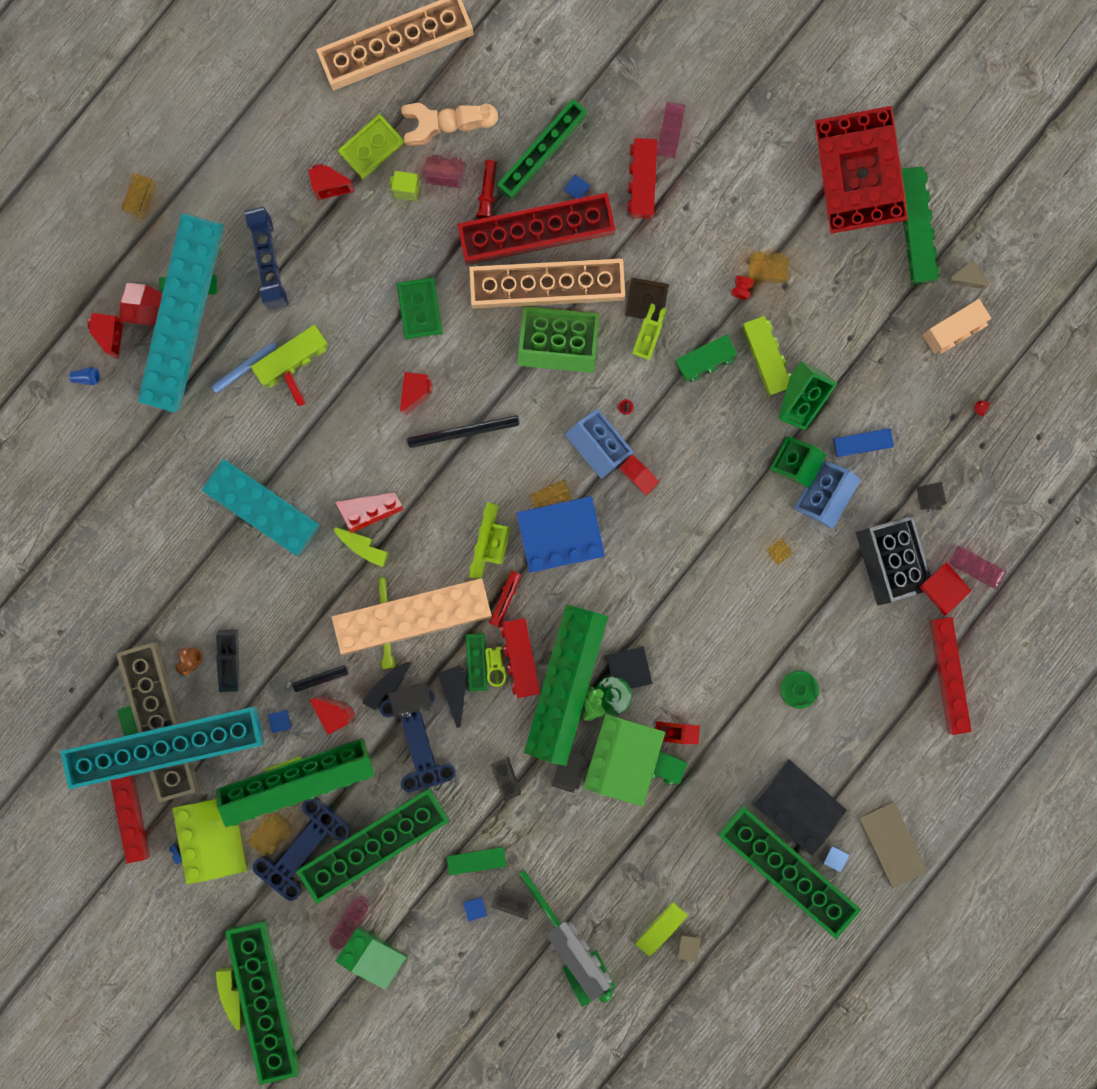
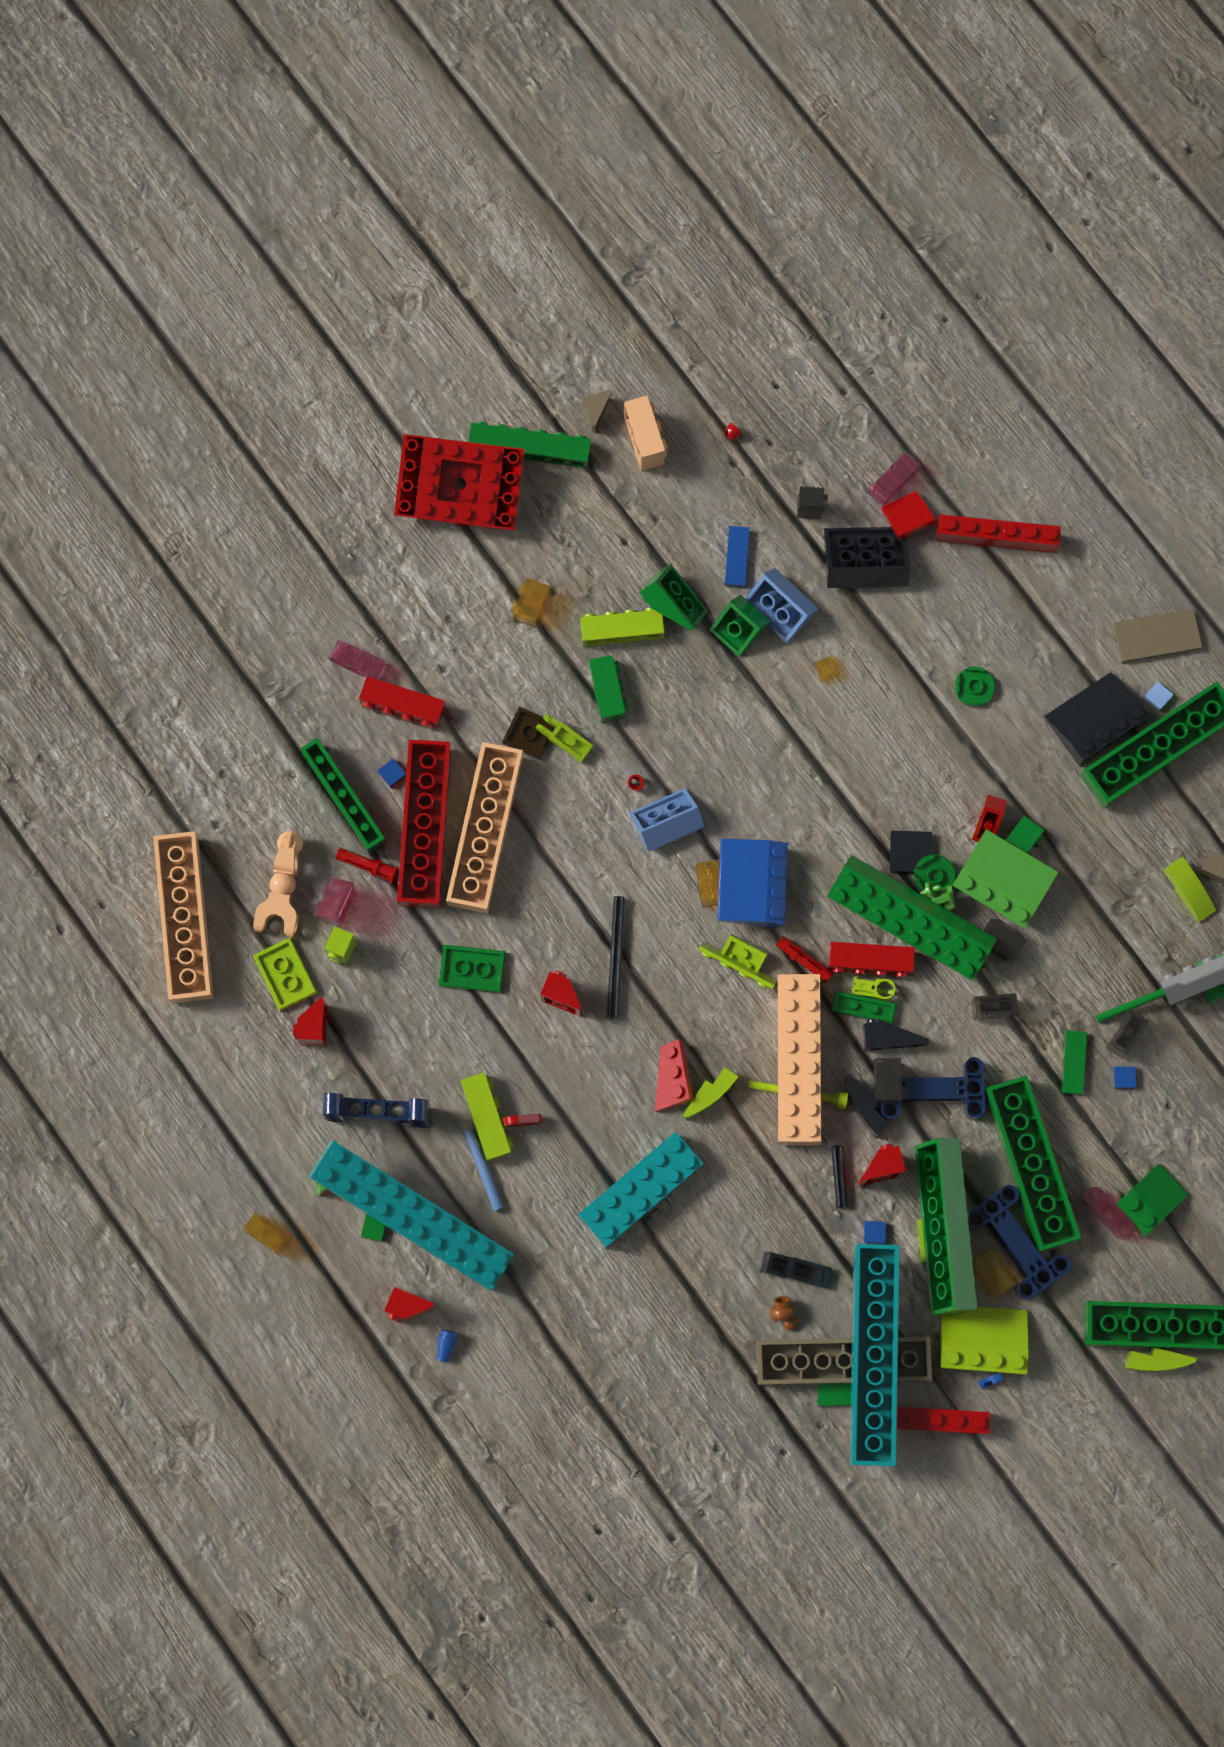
camera: 75 degrees left, 10 degrees down
red wedge [119,283,200,330] -> none
bright green slope [518,306,599,373] -> none
red slope [618,454,659,495] -> none
red wheel [731,275,754,300] -> none

